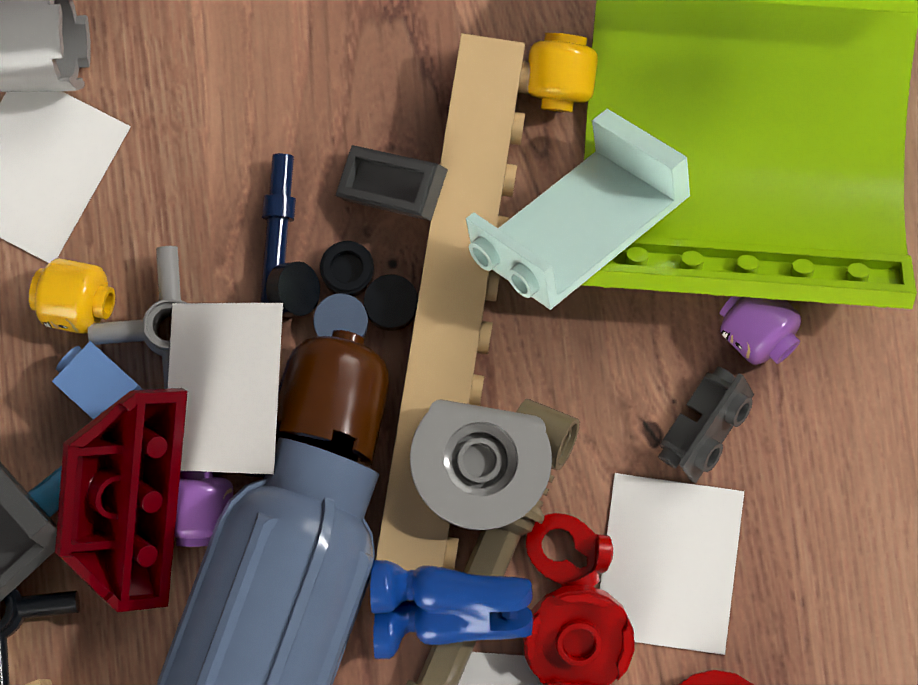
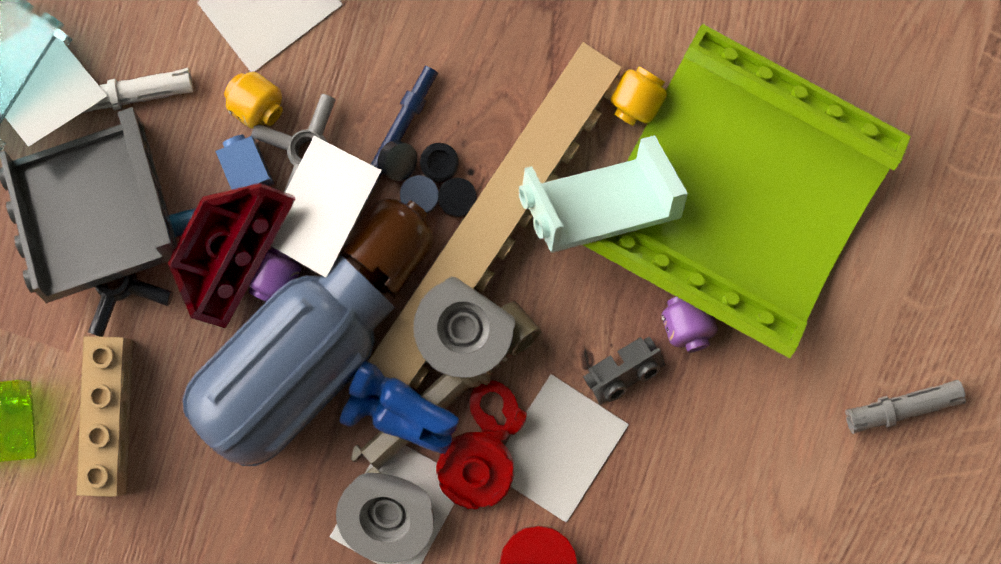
camera: 30 degrees right, 5 degrees up
dark grey tile [335,145,448,221] -> none

